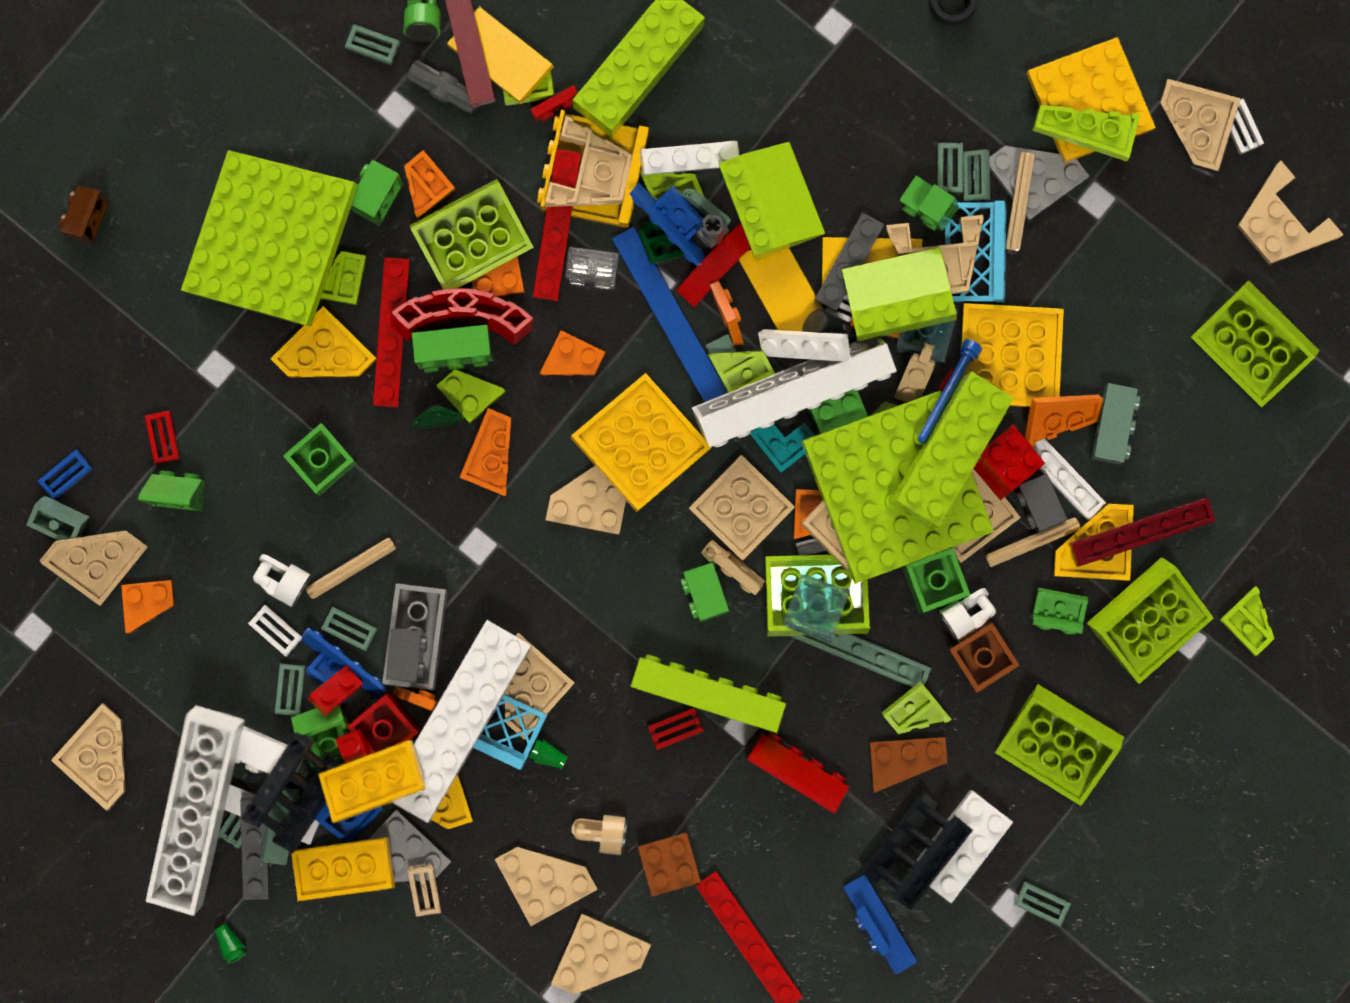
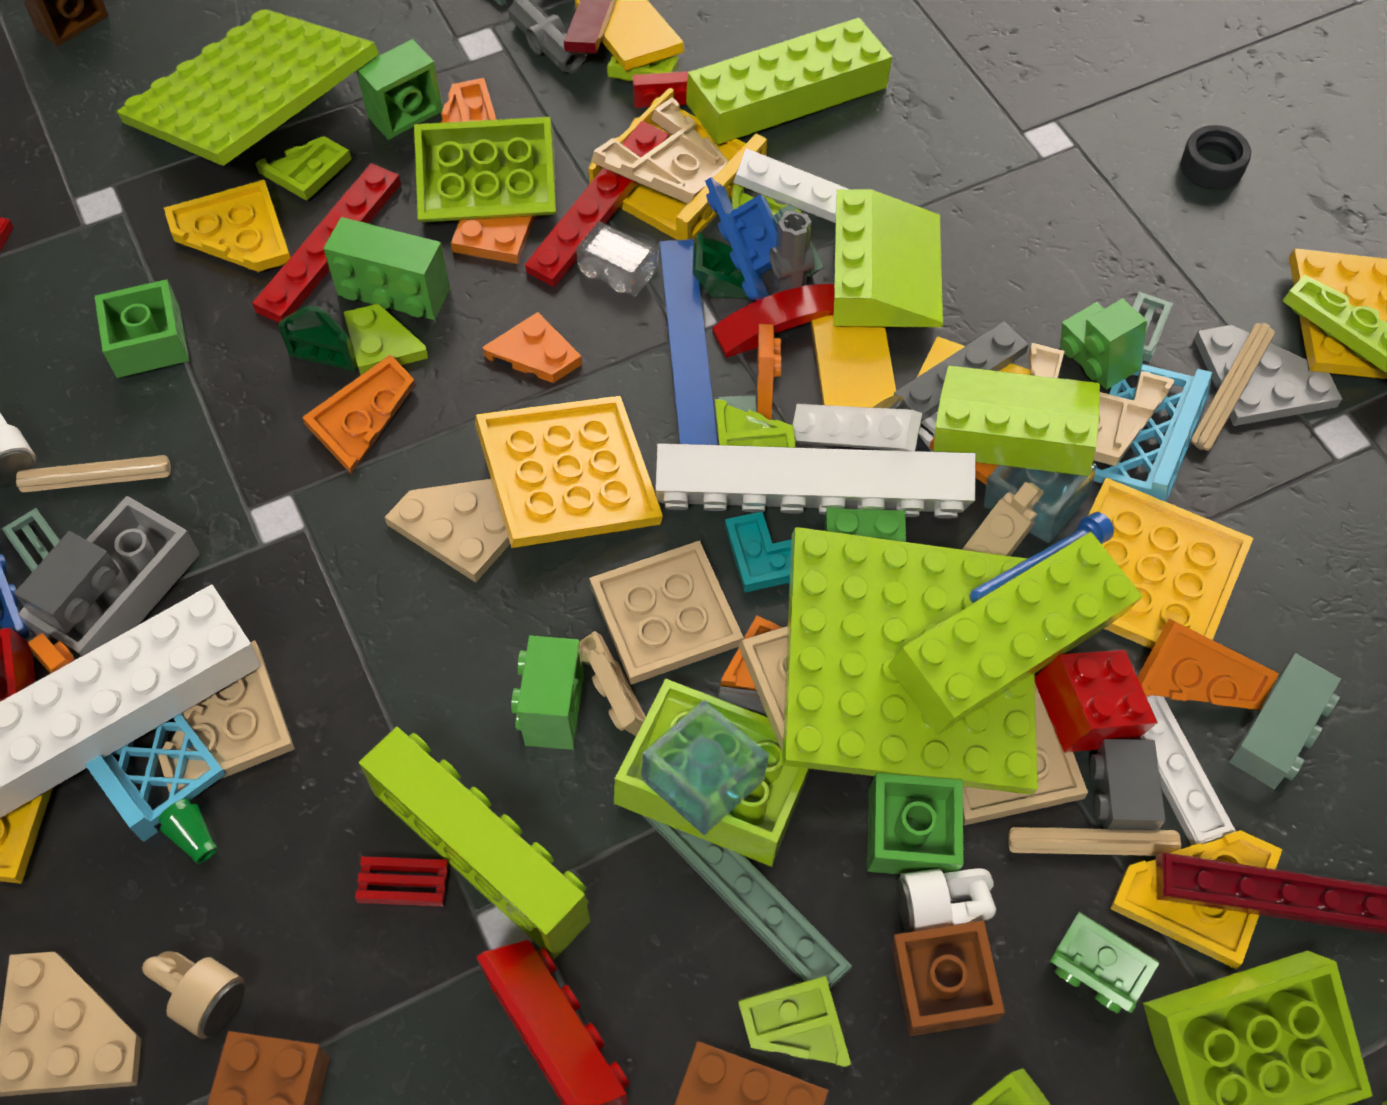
camera: 20 degrees right, 25 degrees down
red brick [391,288,533,345] -> none
sand green tile [963,149,990,202] -> none

